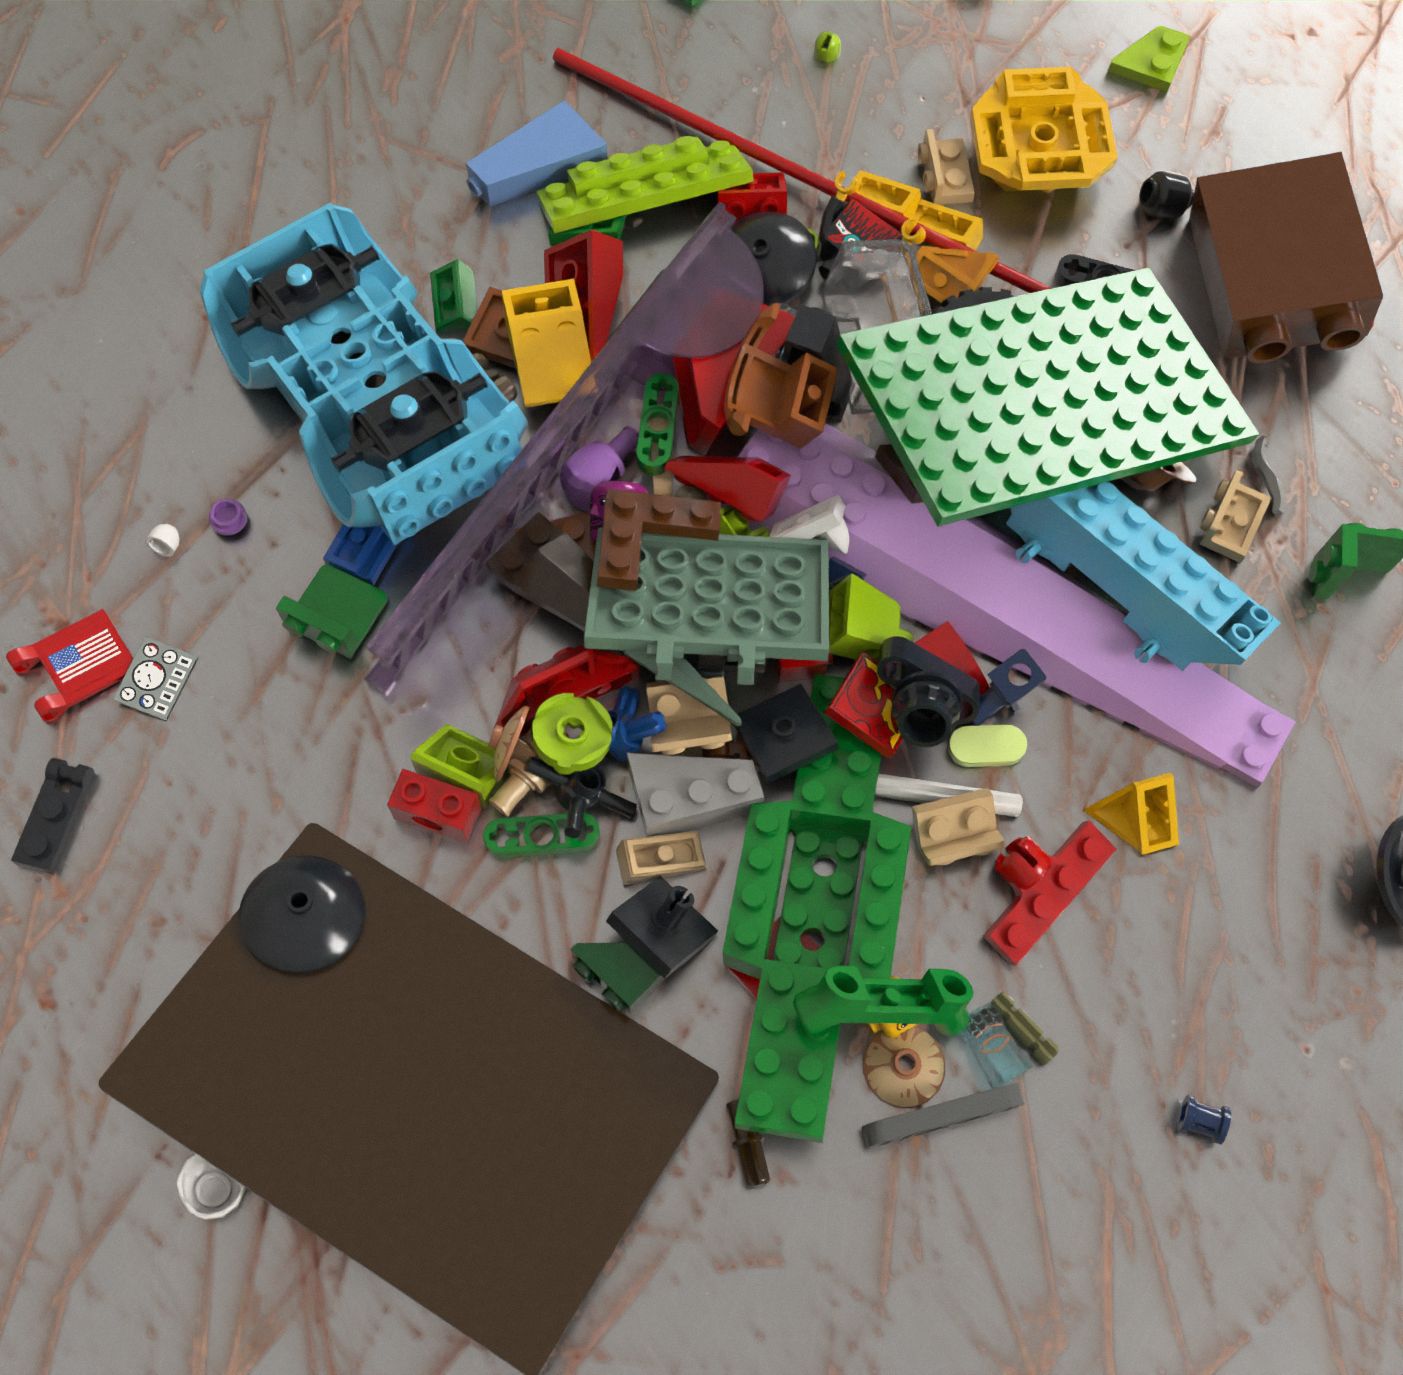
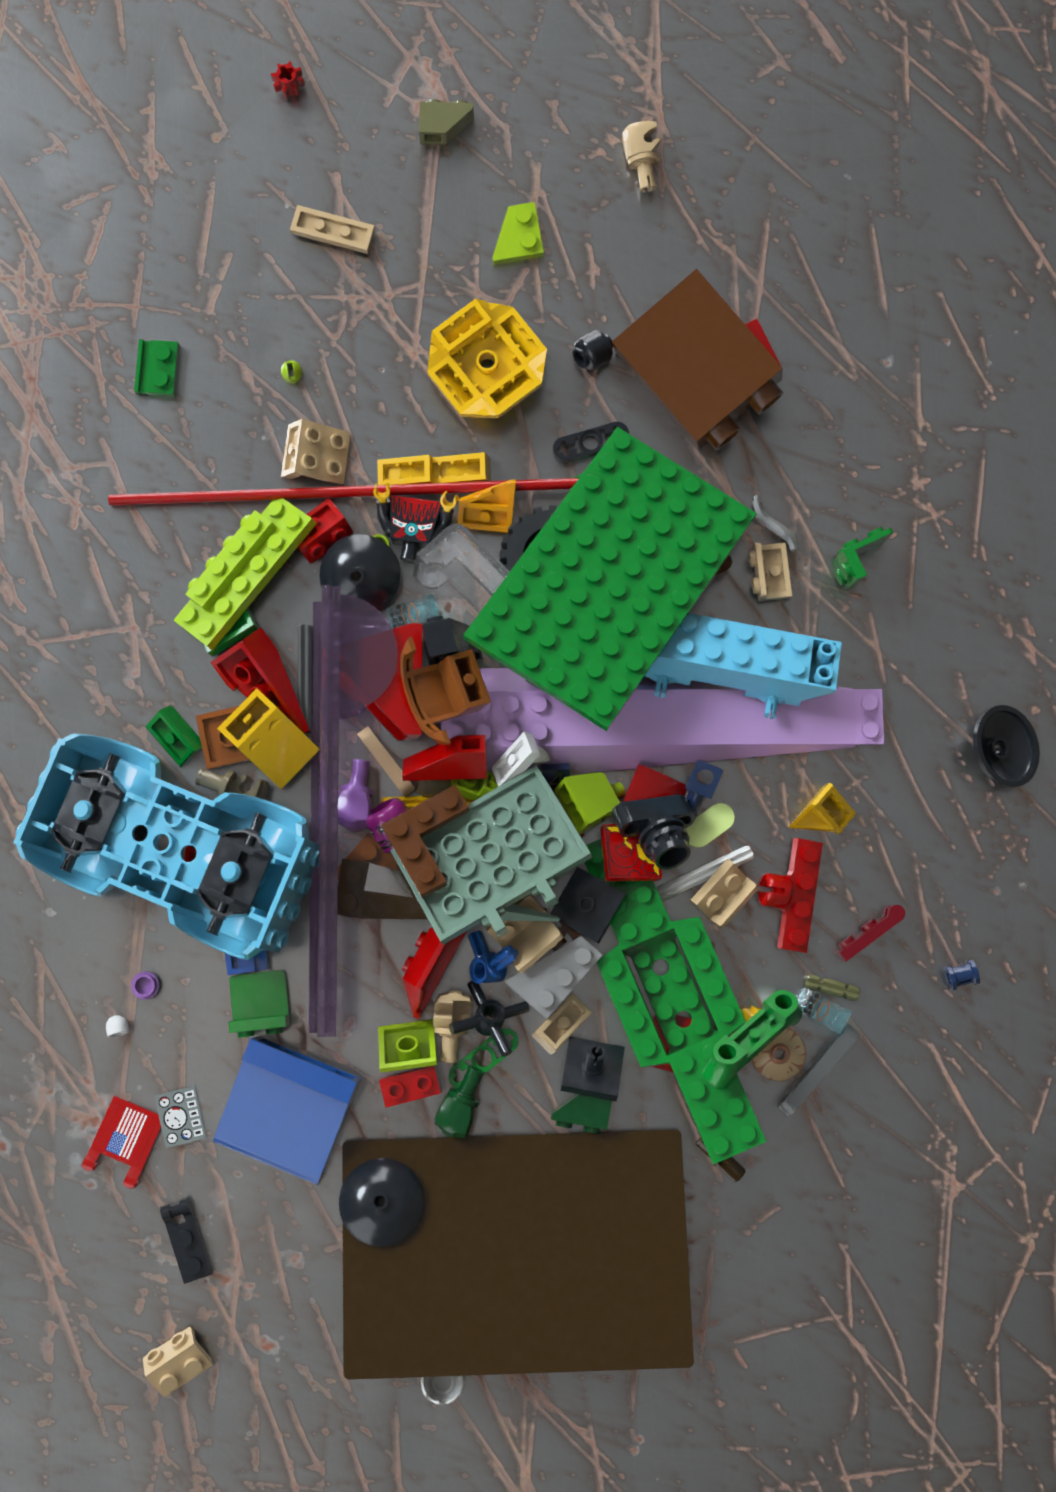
camera: 30 degrees left, 15 degrees up
medium blue slope [466,100,608,207] -> none
nougat dish [487,706,529,782] -> none
lime plate [531,693,612,775] -> none
green beam [637,373,679,476] -> none
tan bracket [918,129,975,205] -> none
none -> panel [213,1036,362,1185]
none -> tan bracket [281,419,350,485]
none -> dark green piece [435,1065,485,1139]
none -> tan piece [622,121,660,192]
none -> dark red plate [835,905,905,962]

